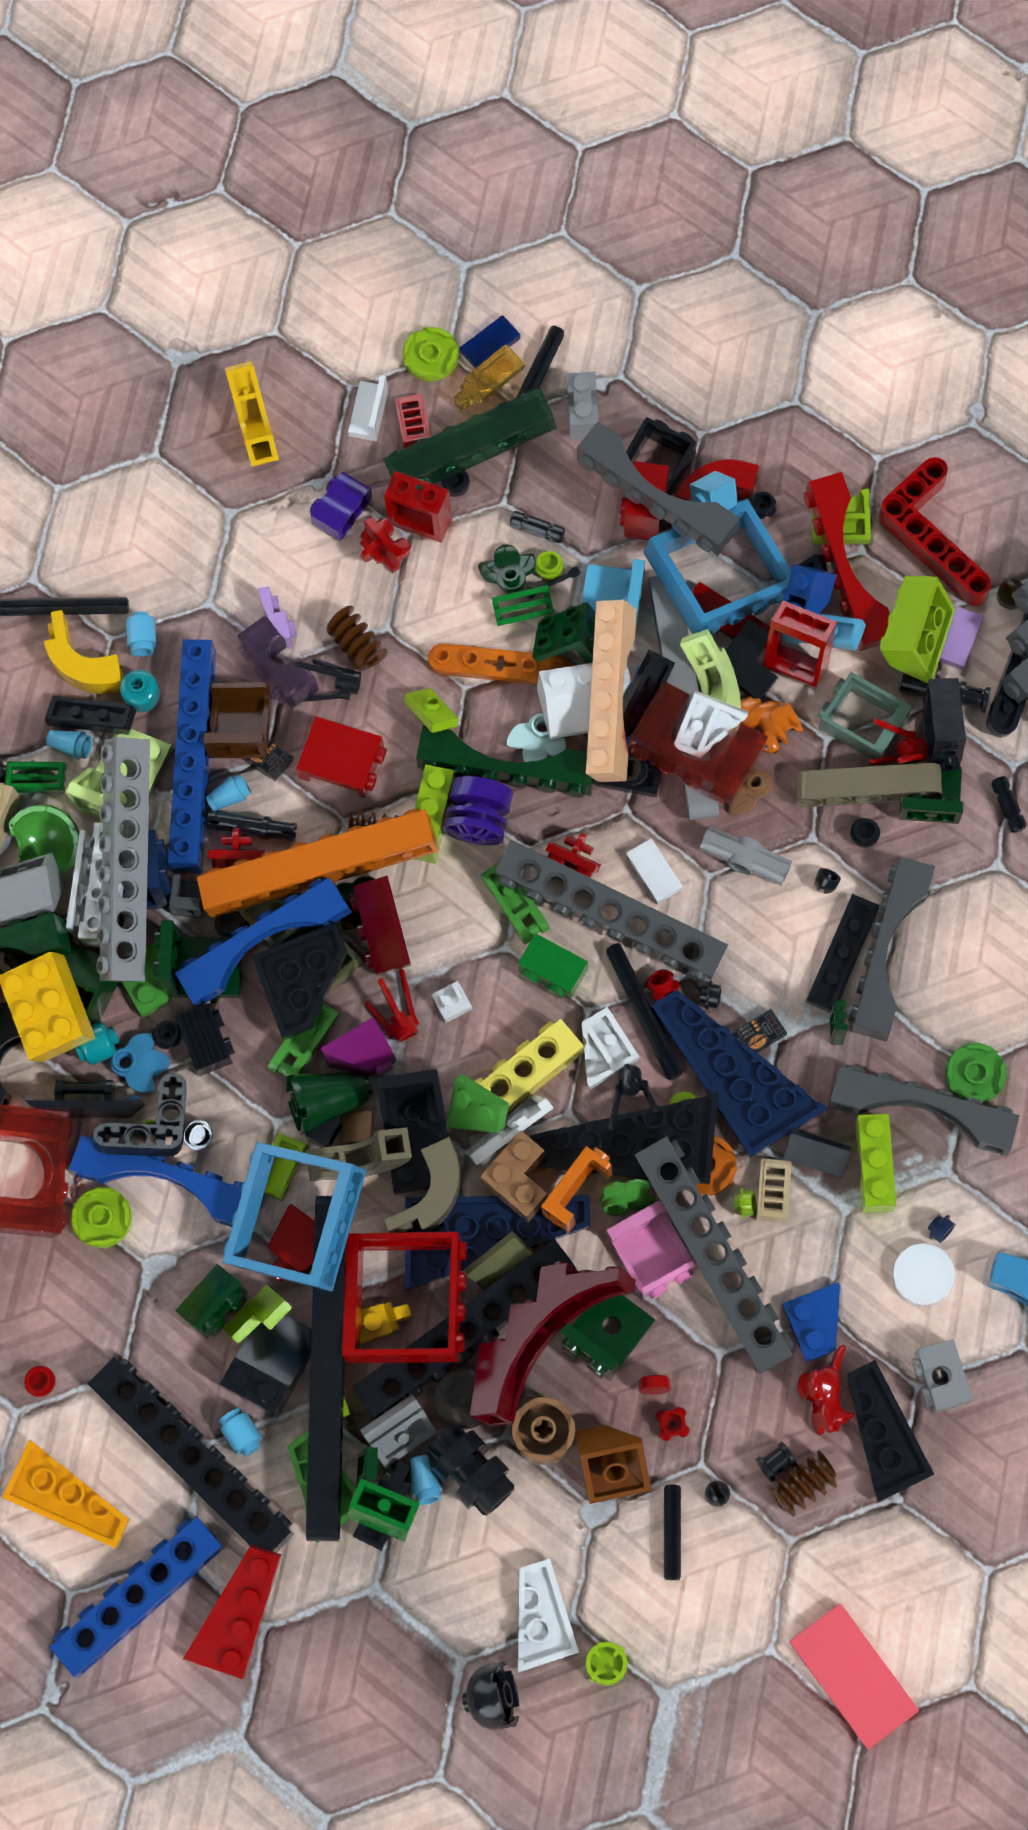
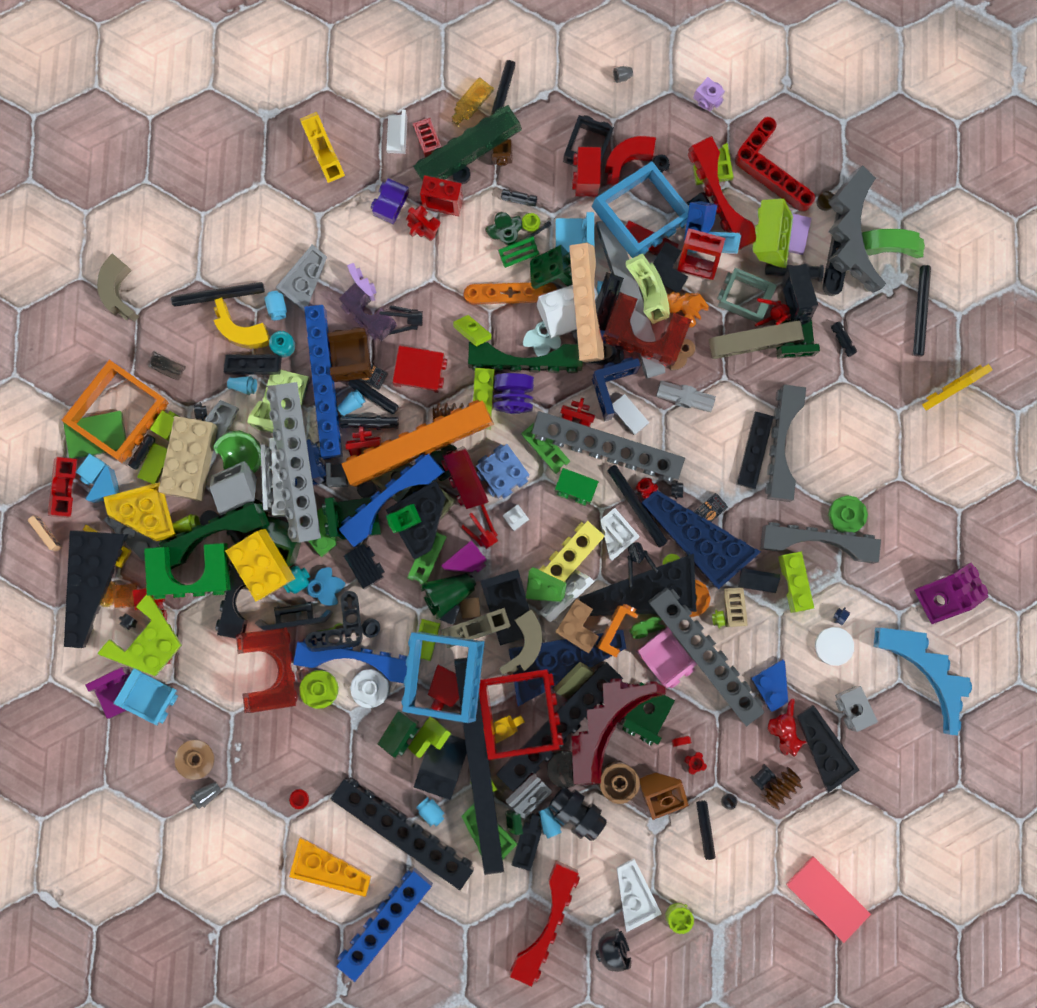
camera: 20 degrees left, 10 degrees up
green tile [5,761,67,793] -> none
black plate [152,1020,182,1049] -> none
red wing [183,1545,282,1679] -> none
reddish brown piece [326,605,388,671] -> none
green brick [346,1478,420,1542] -> none
lime tile [402,327,459,382] -> none
clear blue tile [459,315,521,372] -> none
light grey brick [567,372,598,440] -> none
dark grey arch [577,421,740,556] -> none
white wing [673,691,748,758] -> none
medium azure brick [690,471,738,510] -> none
black hinge [814,868,841,894] -> none
dark green tile [829,1000,848,1045] -> none
black plate [850,818,880,848] -> none
none -> light grey wing [276,245,327,312]
none -> black axle [348,379,399,414]
none -> white tile [350,669,390,708]
none -> green bracket [386,504,421,533]
none -> medium blue brick [476,444,529,499]
none -> reddish brown bracket [492,139,513,166]
none -> red arch [510,861,580,987]
none -> dark blue bracket [592,357,641,422]
none -> dark grey hose [613,66,633,83]
none -> lavender brick [693,77,725,112]

